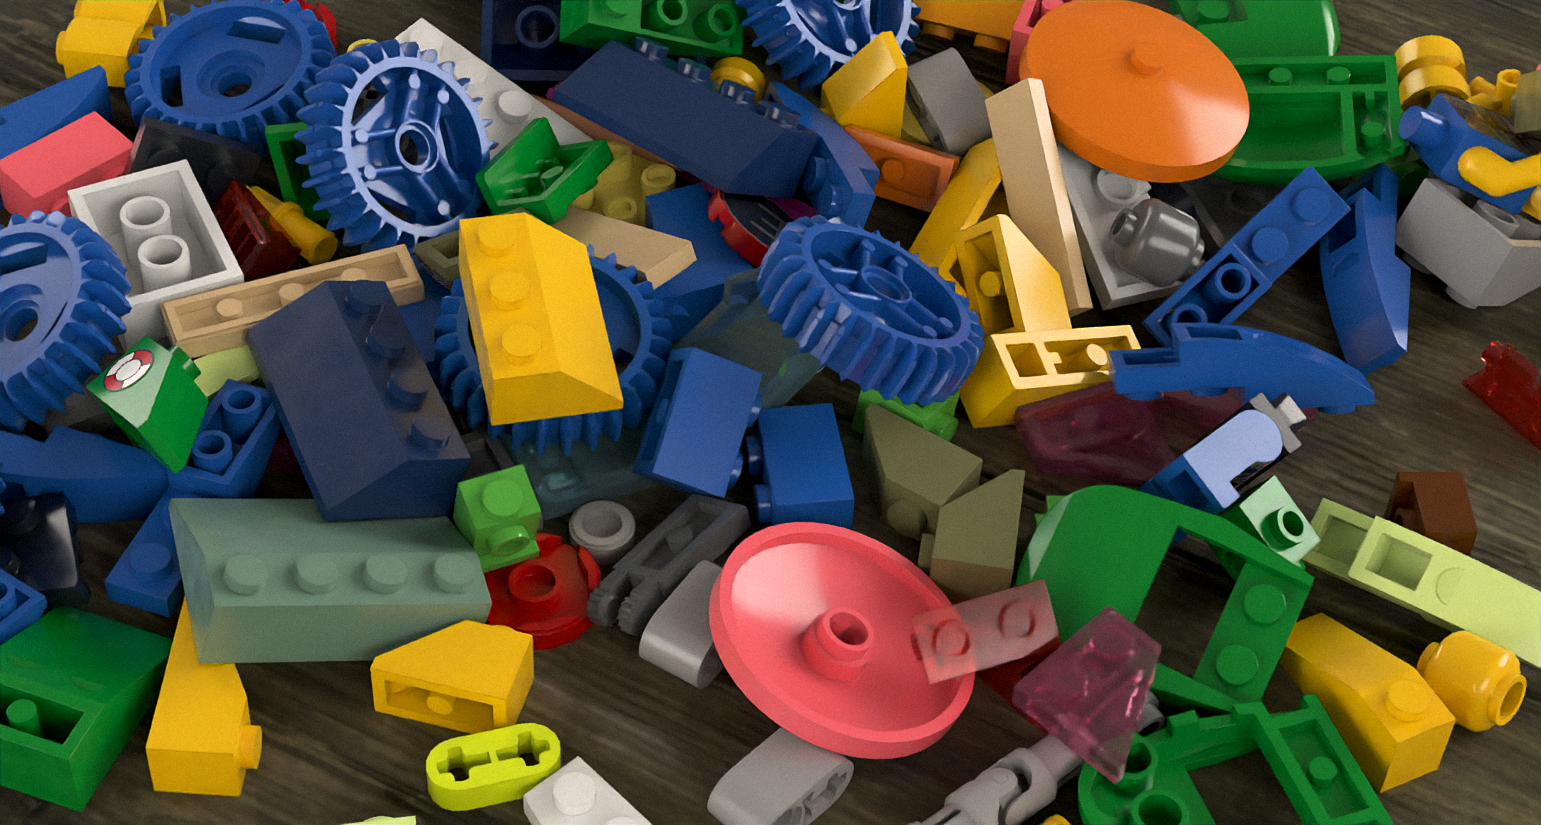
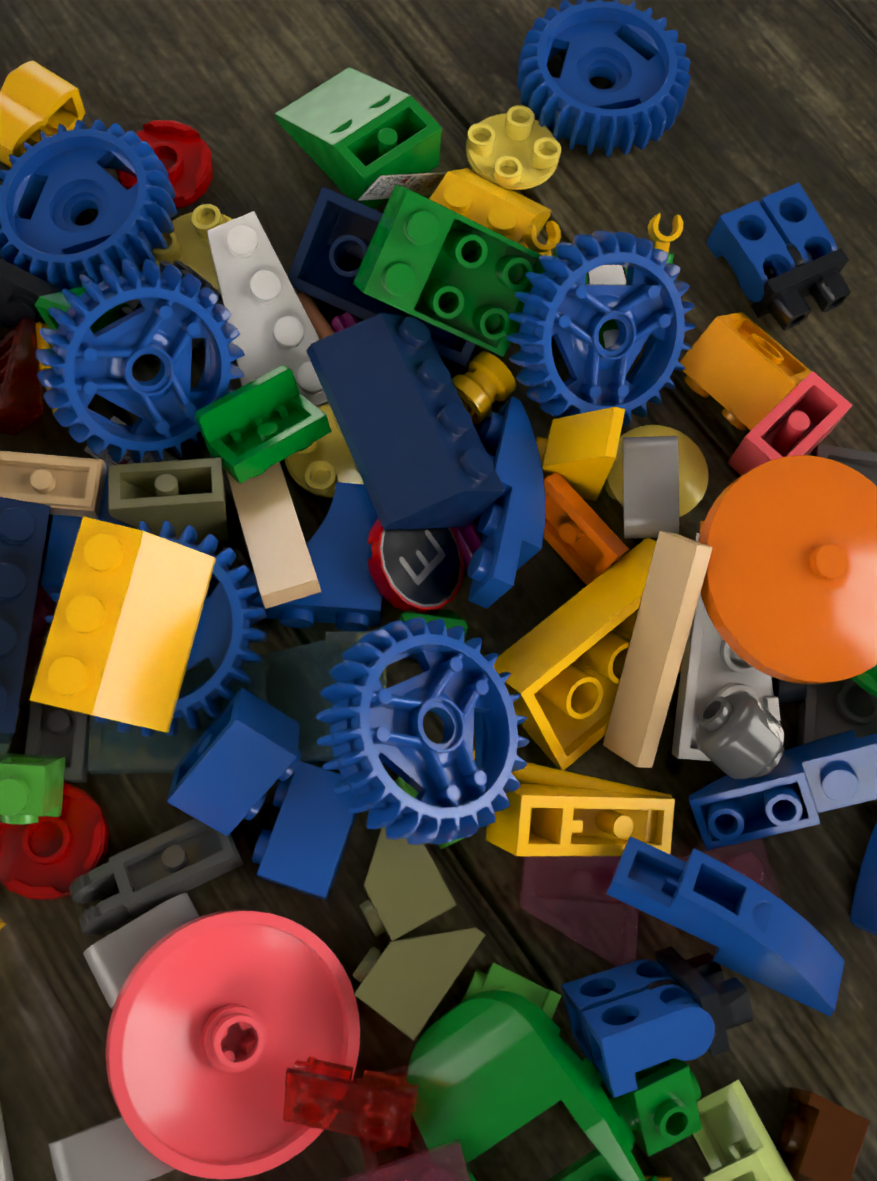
camera: 20 degrees right, 25 degrees up
light grey tile [569,500,635,565] -> none
yellow slope [953,214,1072,341] -> none

